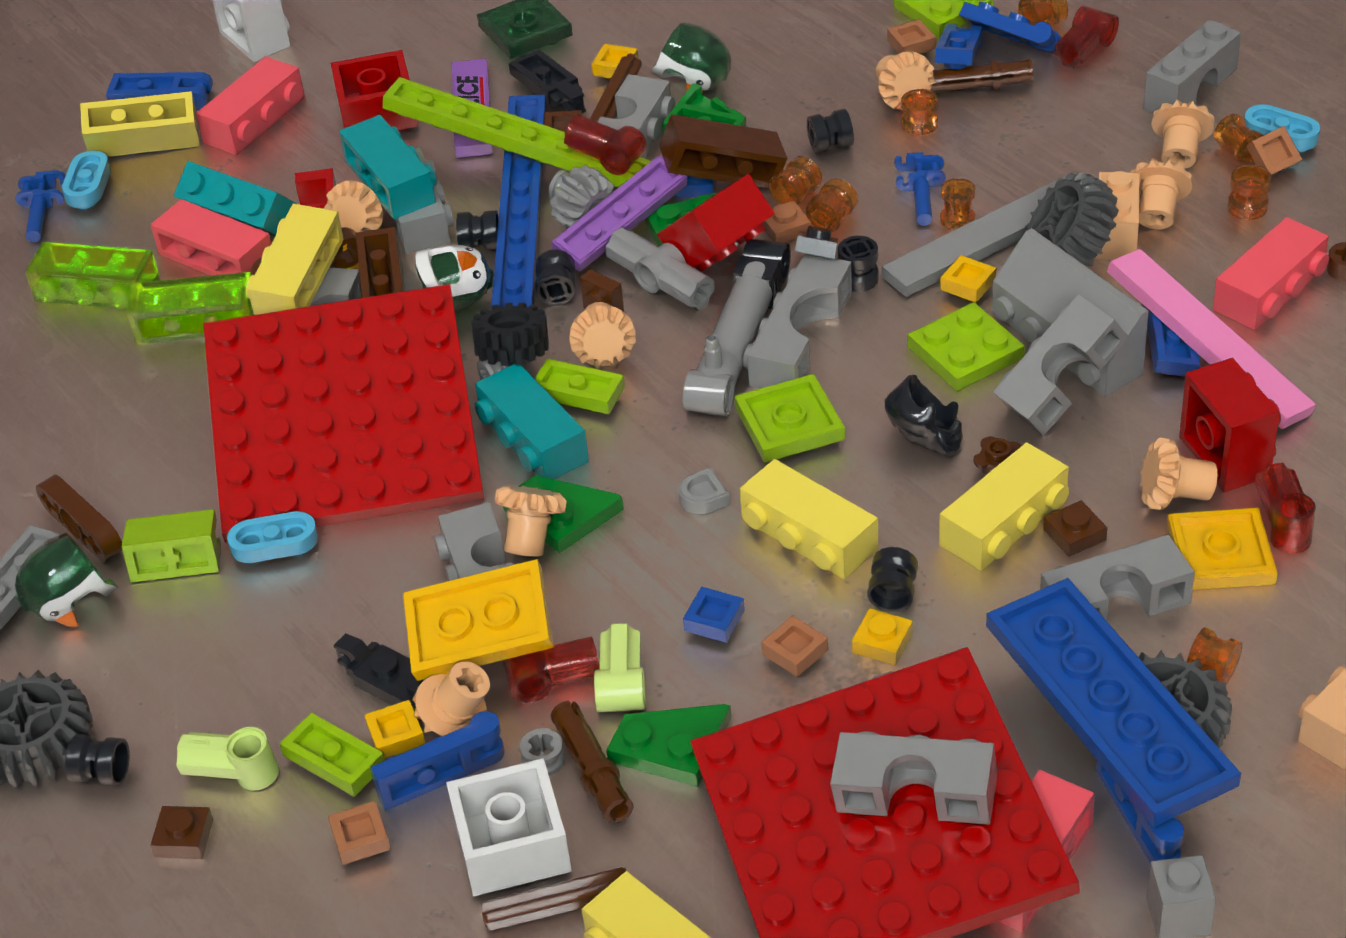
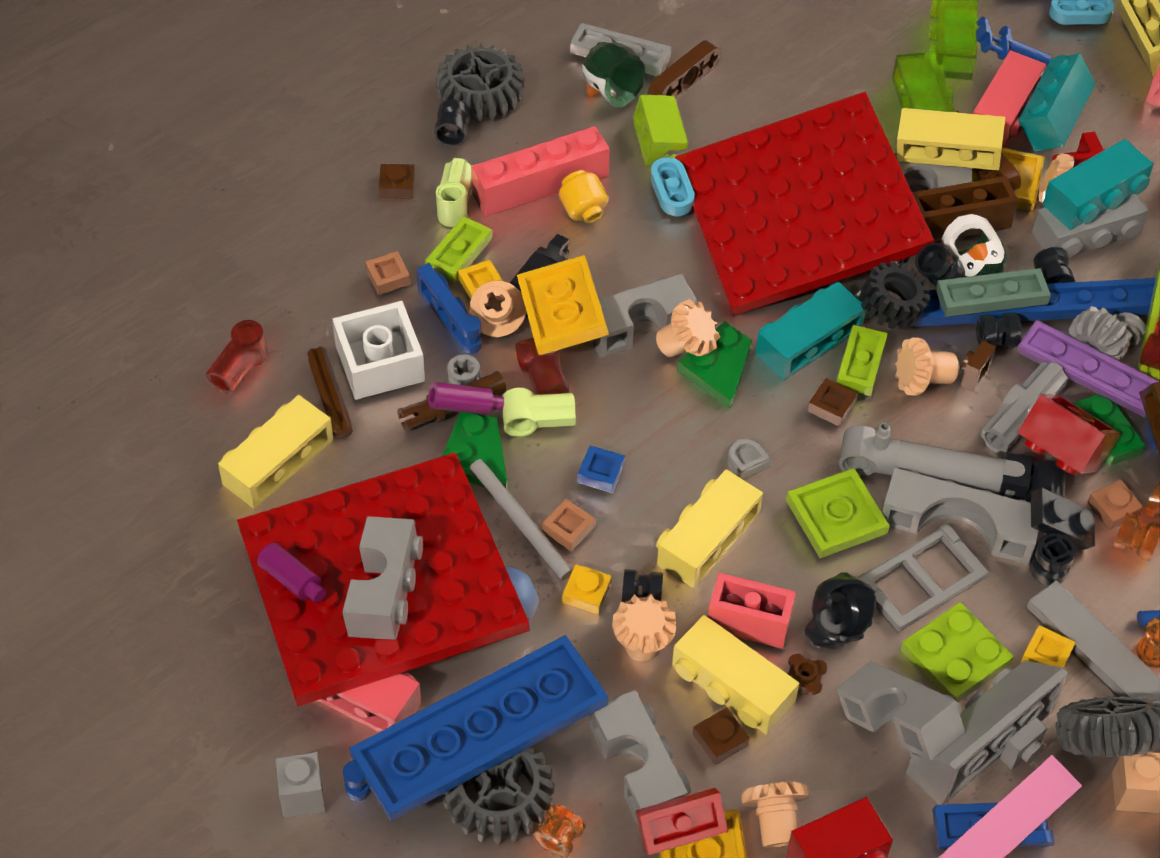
camera: 80 degrees right, 10 degrees up
none -> magenta cylinder [257,543,326,603]
none -> magenta cylinder [428,382,504,415]
none -> light grey bar [470,459,573,580]
none -> coral brick [471,126,610,217]
none -> yellow head [558,170,609,223]
none -> light nougat gear [612,594,676,662]
none -> plate [635,788,728,855]
none -> coral brick [708,573,796,649]
none -> reddish brown plate [807,378,858,427]
none -> light grey window [857,524,989,633]
none -> black wheel [915,243,963,287]
none -> sand green plate [936,268,1051,317]
none -> blue piece [976,16,1051,66]

